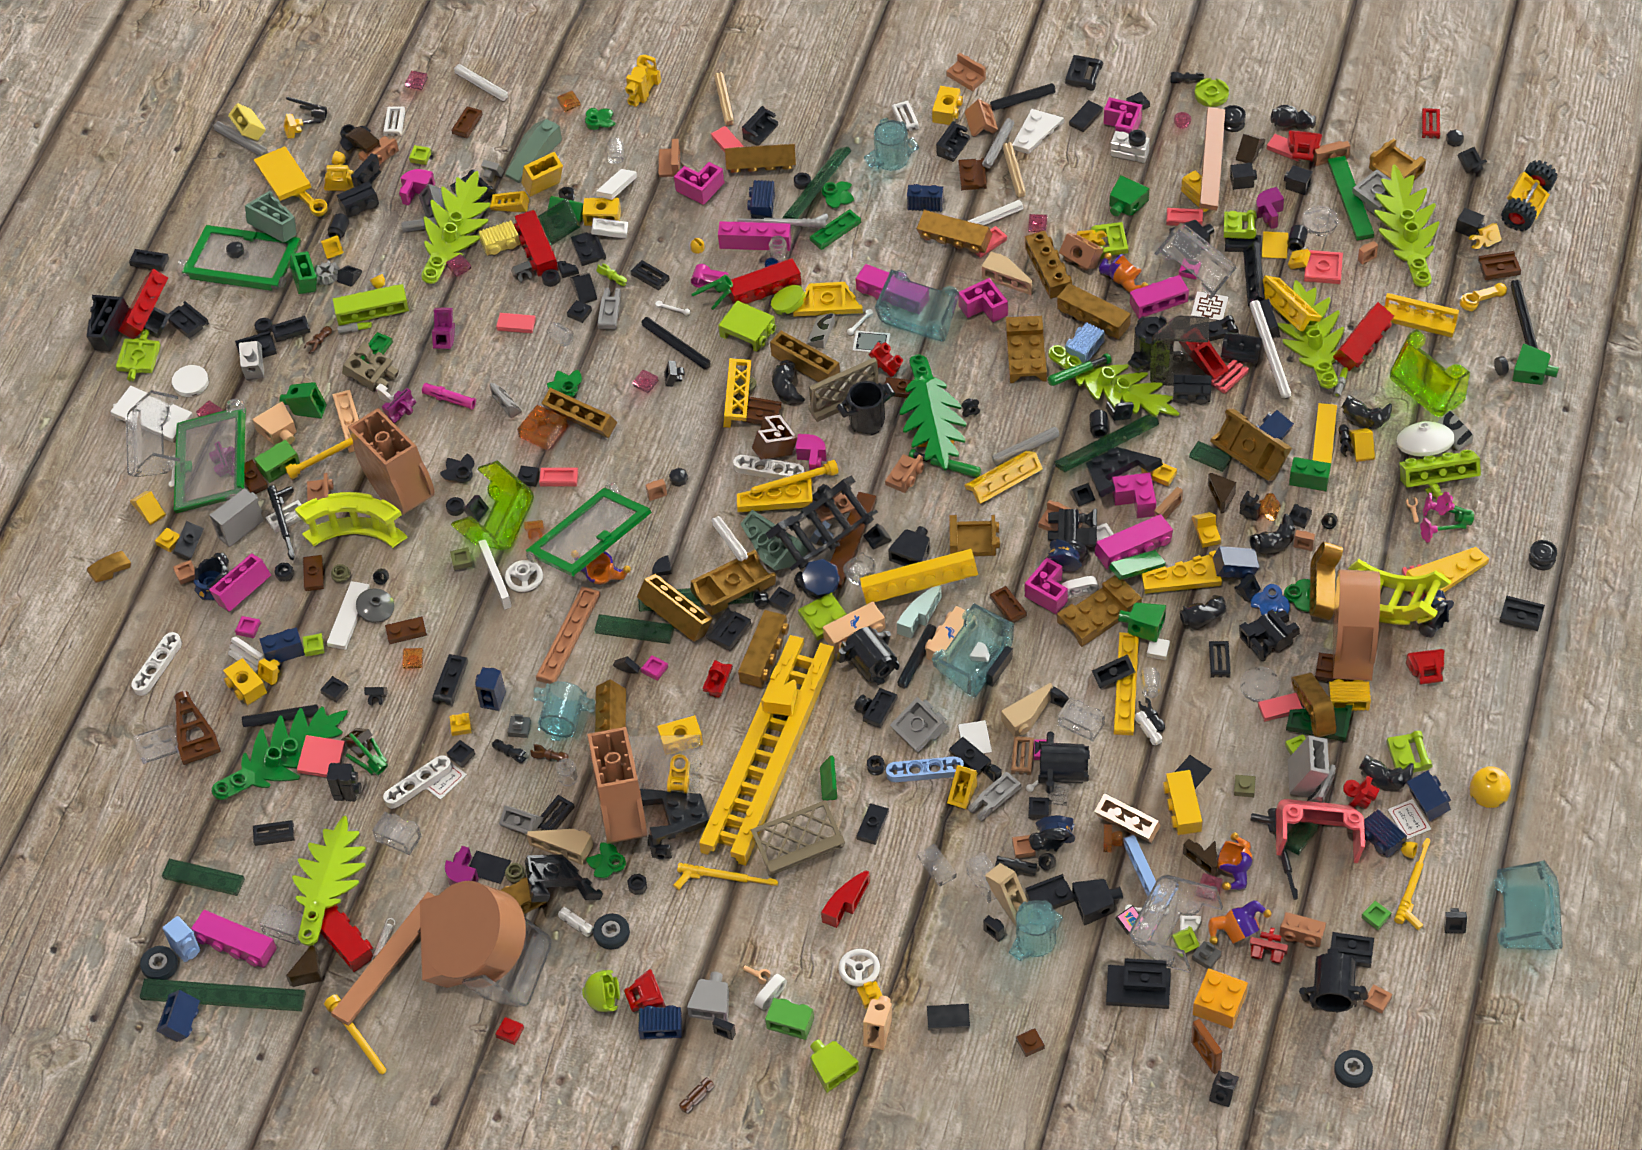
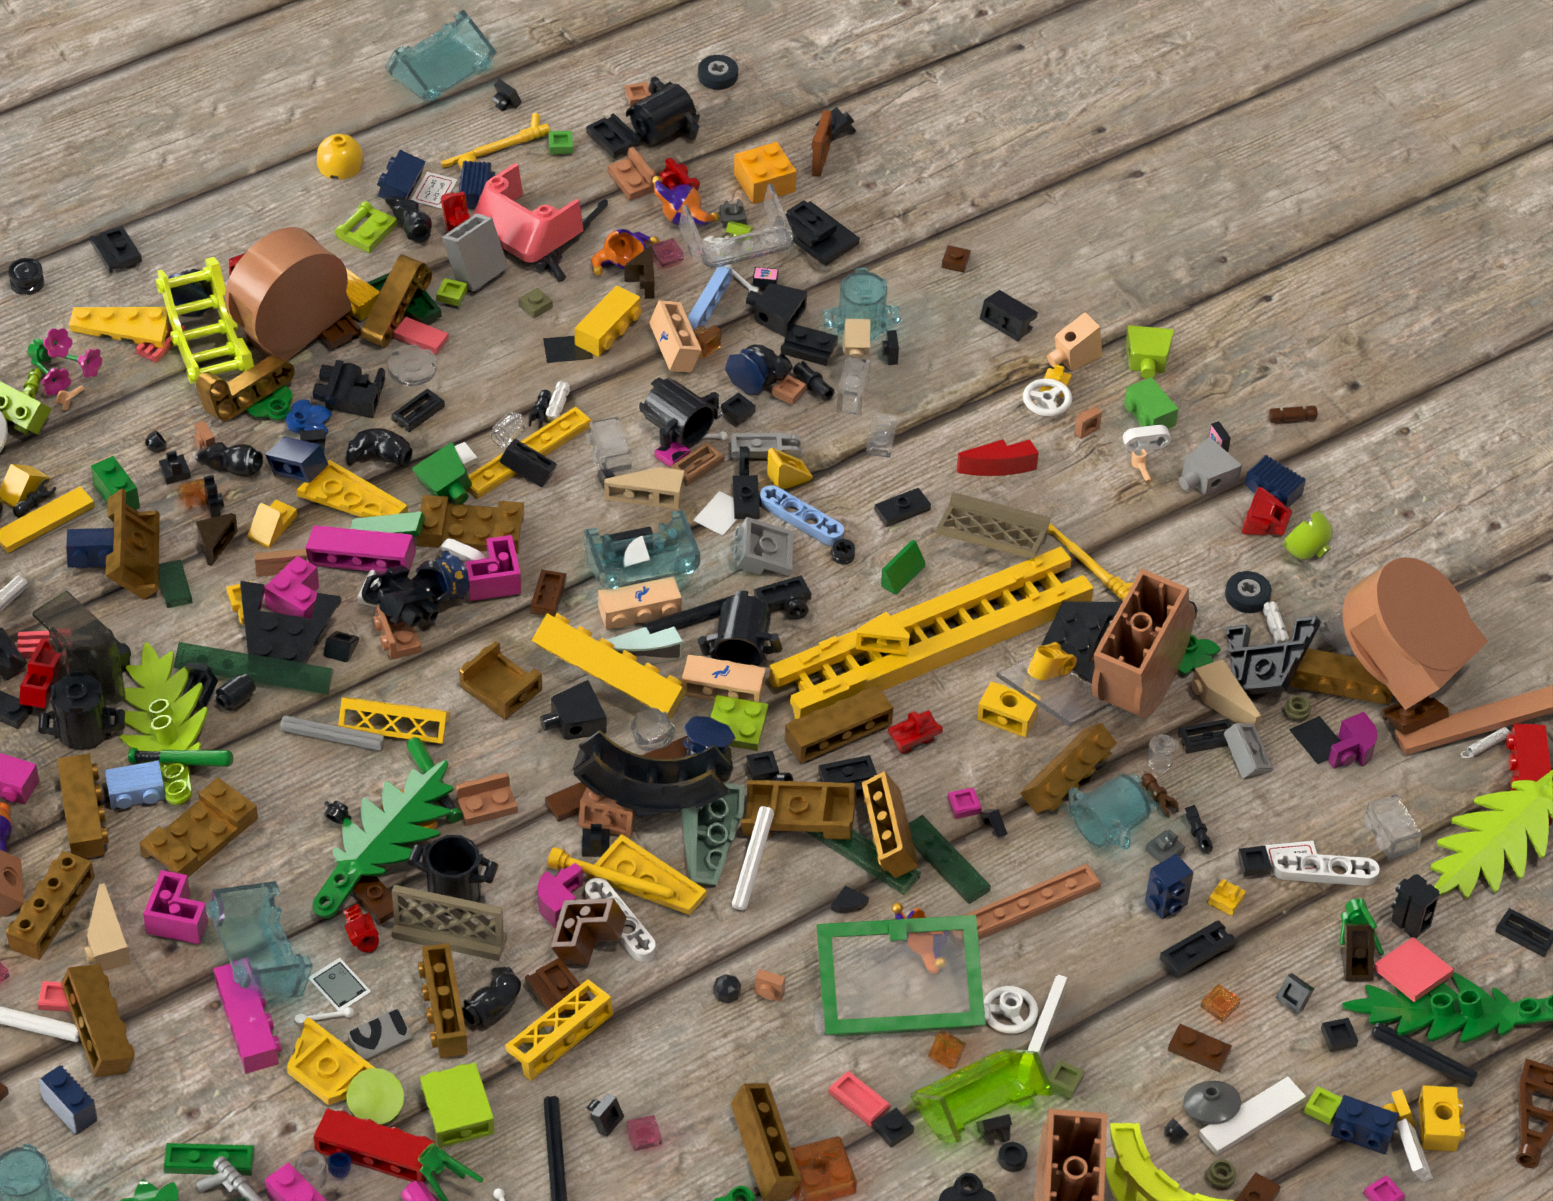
camera: 145 degrees left, 5 degrees down
none -> nougat plate [1074,406,1102,439]

